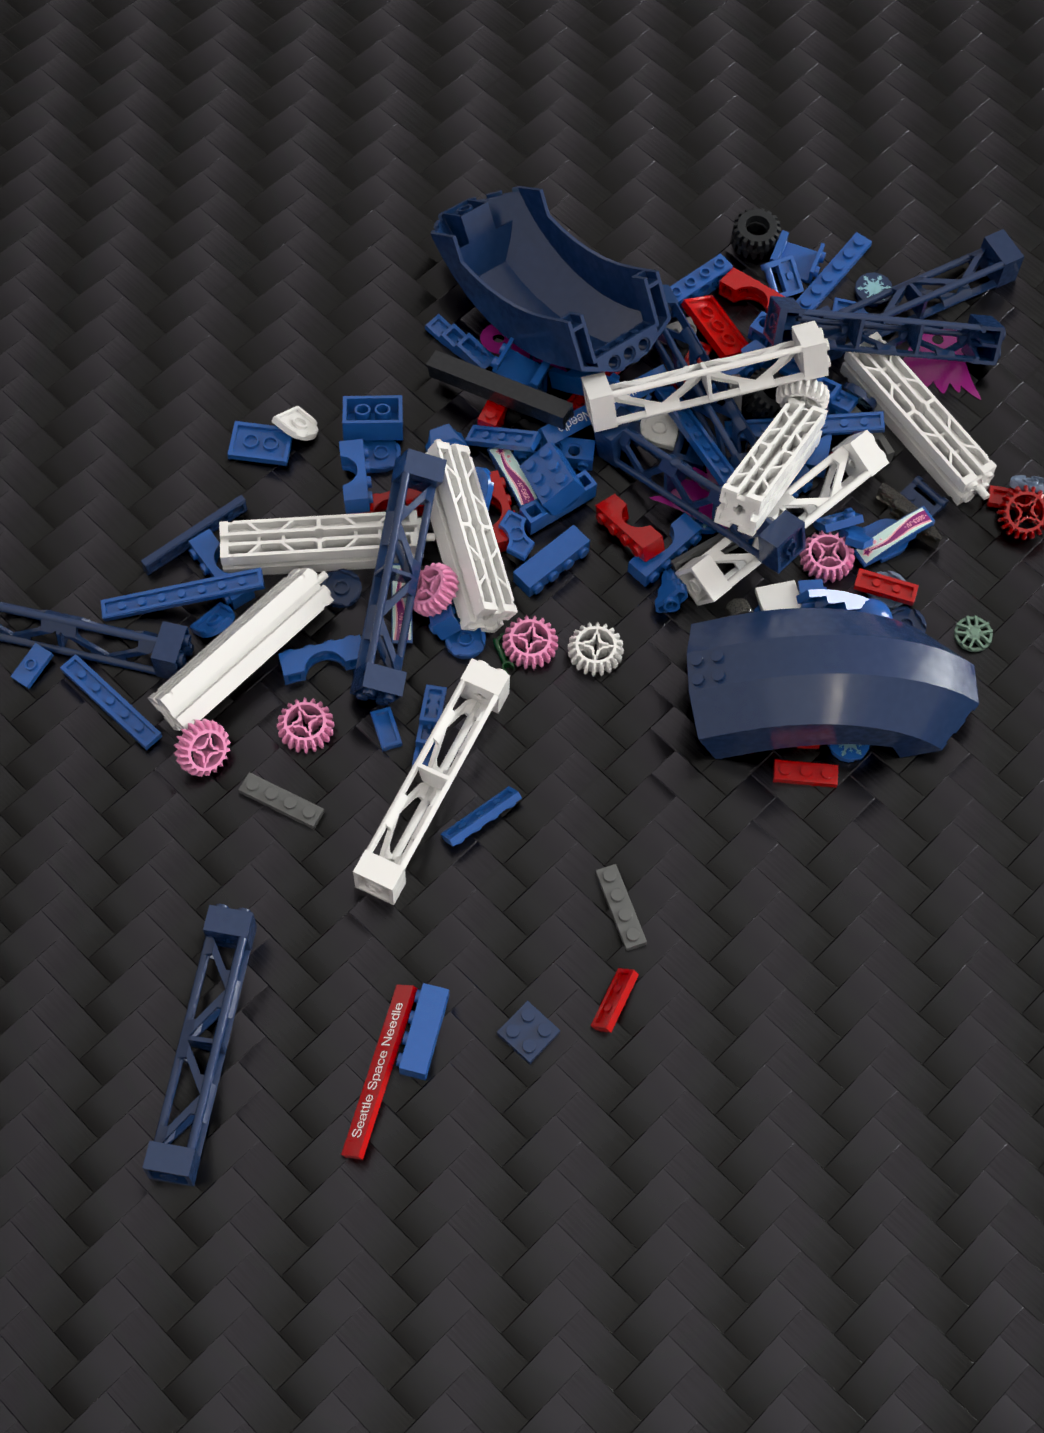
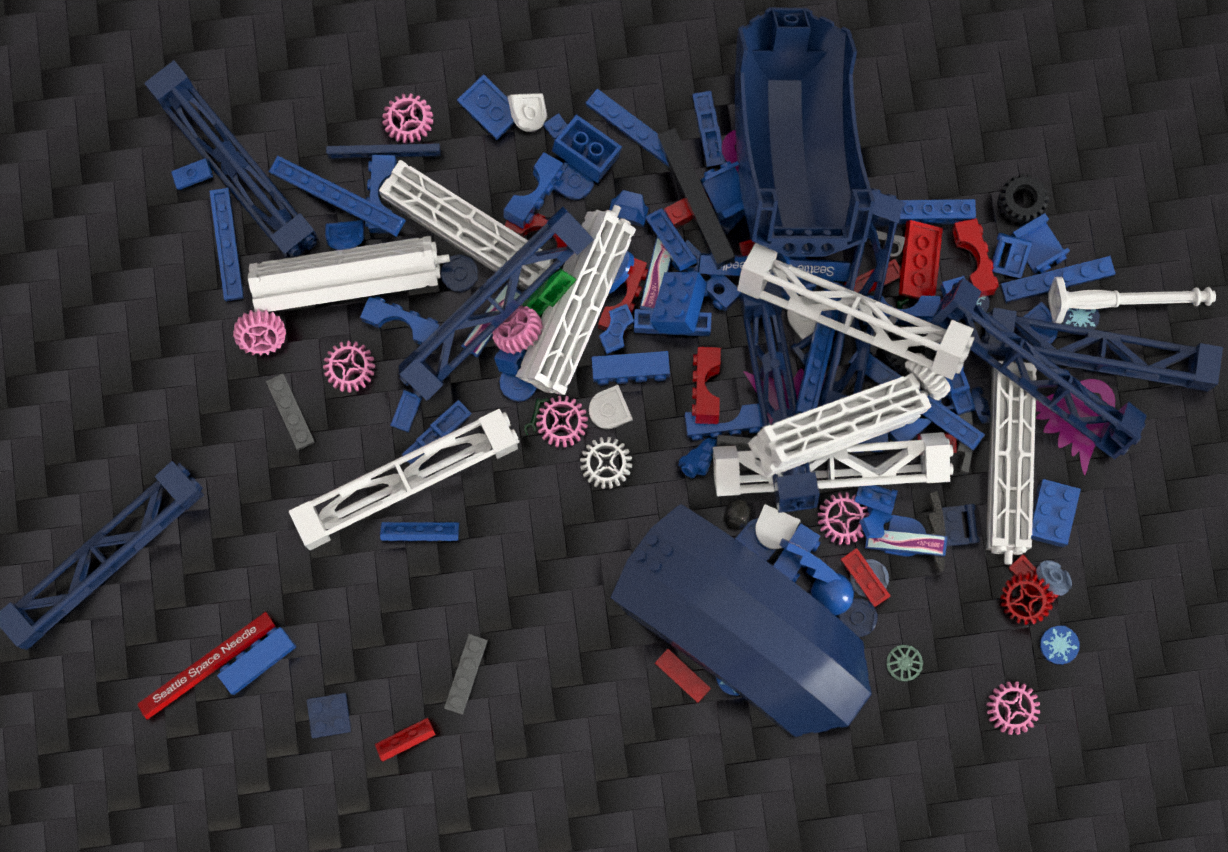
camera: 40 degrees right, 15 degrees up
none -> bright pink gear [383,93,433,144]
none -> green slope [518,269,576,317]
none -> blue plate [544,113,567,141]
none -> blue plate [586,89,670,168]
none -> white tile [589,385,633,429]
none -> blue brick [1031,479,1081,547]
none -> white piece [1048,277,1216,324]

